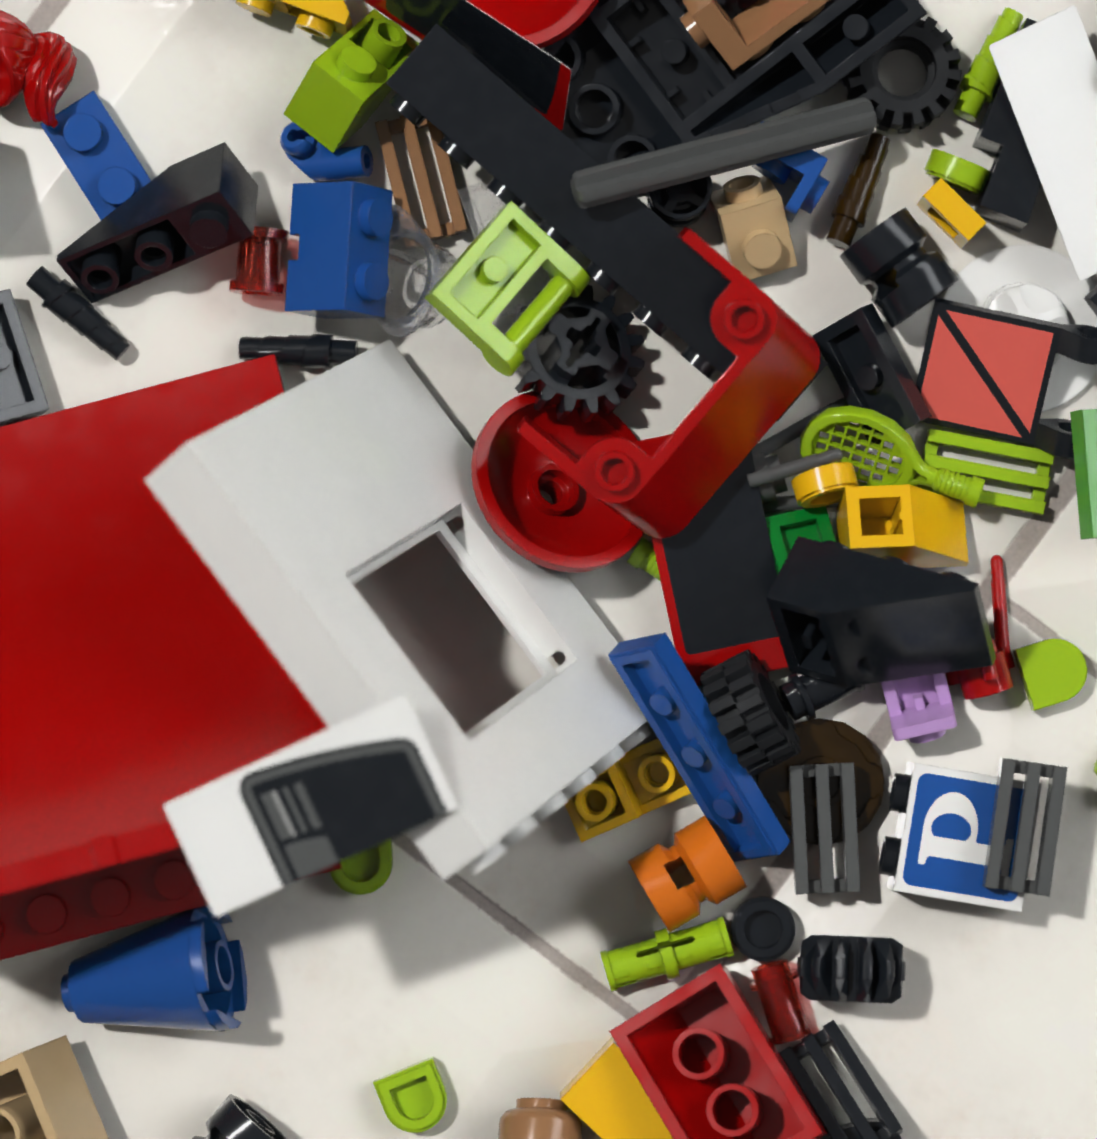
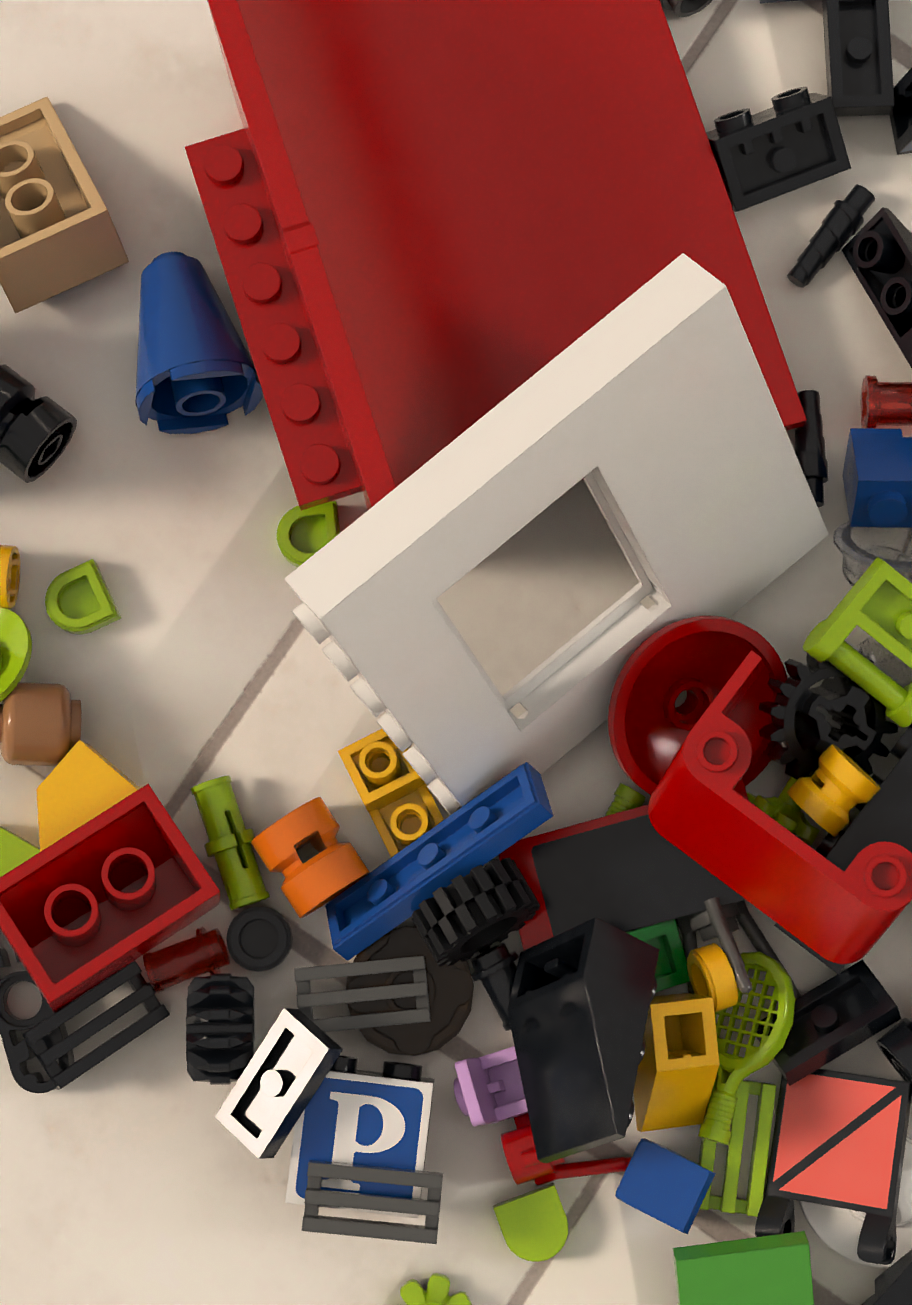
camera: 90 degrees right, 5 degrees down
sticker [164,694,458,917] -> none
none -> plate [215,1008,343,1159]
none -> blue slope [615,1138,716,1234]
none -> lime plant [747,776,820,845]
none -> yellow wheel [787,744,881,836]

